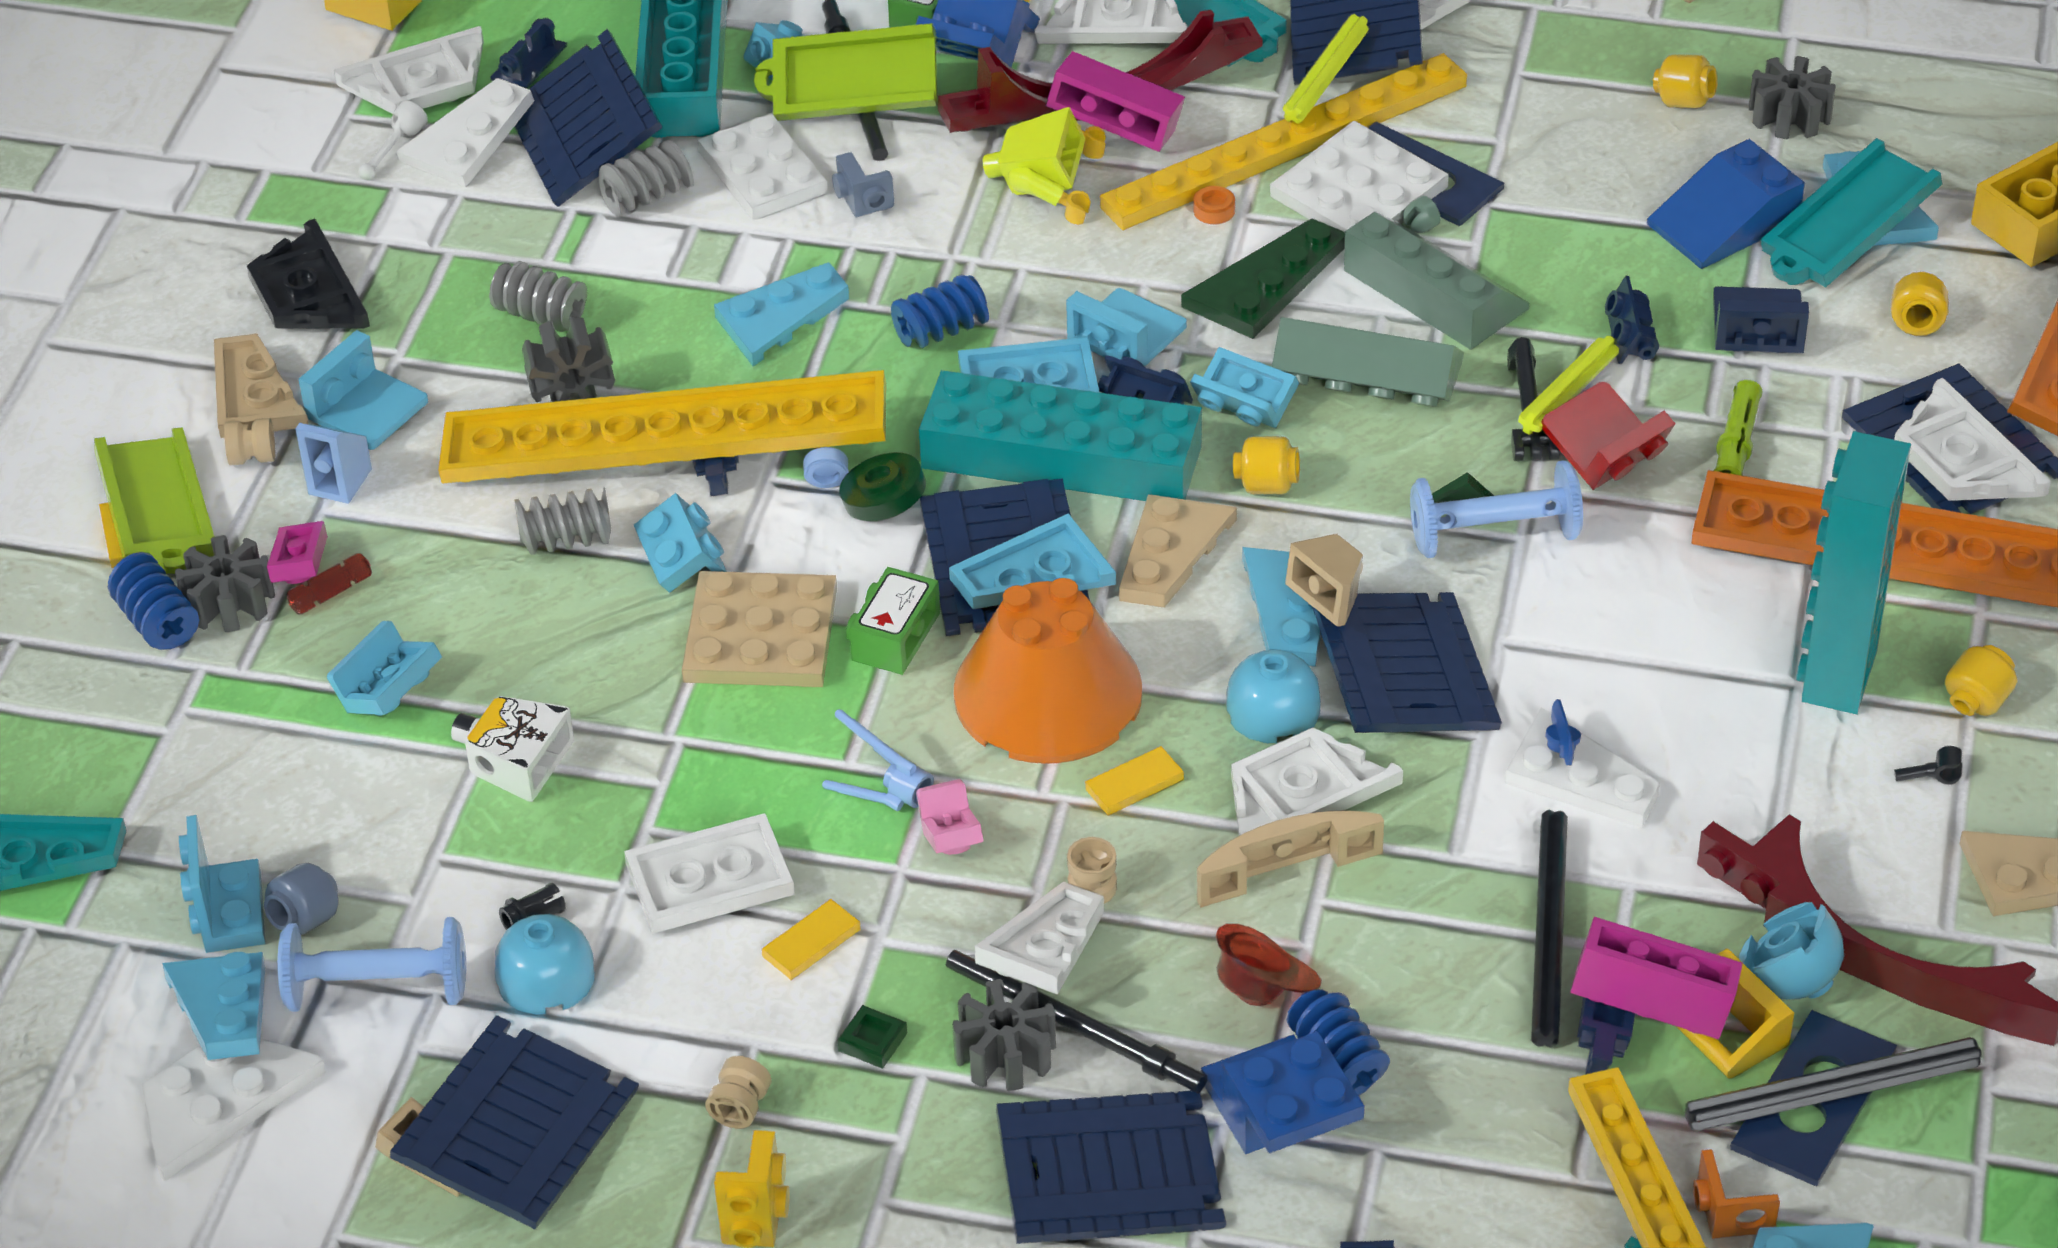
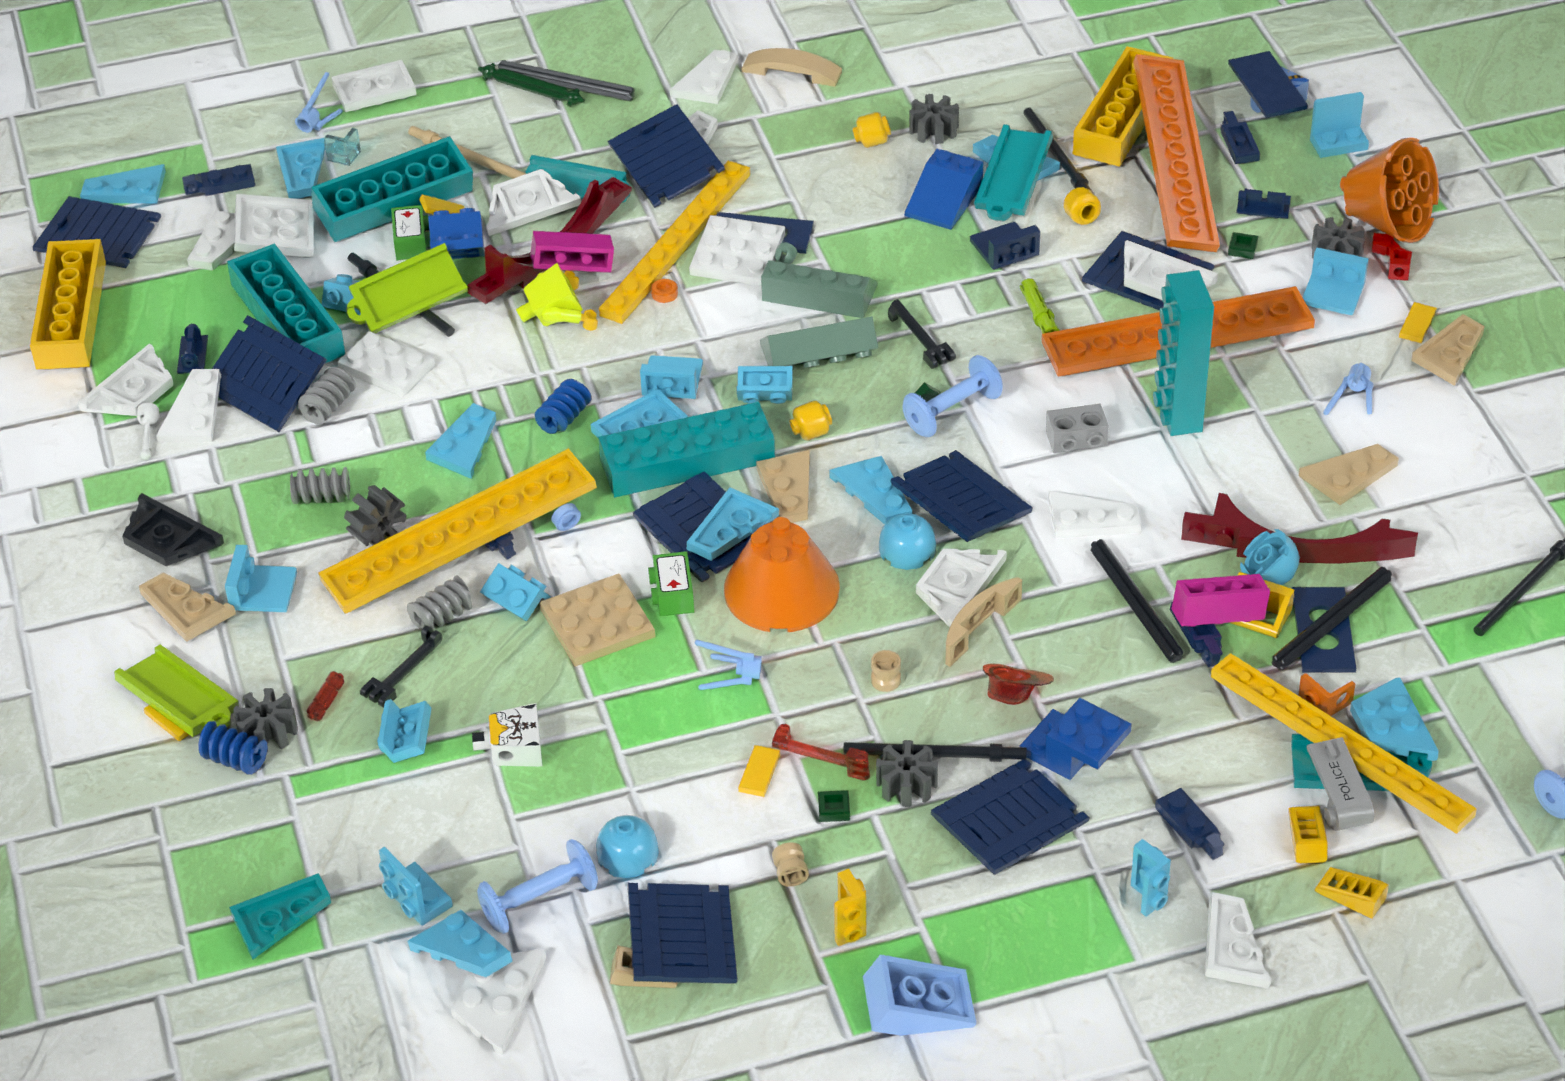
camera: 30 degrees left, 0 degrees up
tan wheel [224,418,275,466] -> none
sand blue head [264,863,339,935] -> none
dark pink plate [267,521,328,584] -> none
light blue slope [295,423,372,504] -> none
black pin [499,883,566,930] -> none
white plate [624,813,795,934] -> none
sand blue bracket [832,152,894,218] -> none
dark green piece [839,452,926,522] -> none
bright pink bracket [916,779,984,855] -> none
white wing [975,882,1104,995] -> none
yellow piece [1085,746,1184,816] -> none
dark blue hinge [1098,355,1193,405] -> none
dark green wing [1181,218,1345,339] -> none
neon yellow axle [1283,14,1369,124] -> none
tan slope [1285,534,1363,627] -> none
blue piece [1286,989,1390,1096] -> none
neon yellow axle [1518,335,1619,434] -> none
bracket [1541,382,1676,490] -> none
blue piece [1545,699,1581,766] -> none
dark blue hinge [1605,275,1659,365] -> none
black hand [1894,746,1963,785] -> none
yellow head [1945,645,2017,716] -> none
none -> black hinge [360,625,443,708]
none -> clear red hinge [772,724,870,781]
none -> black bar [1023,107,1095,195]
none -> light grey brick [1046,403,1109,453]

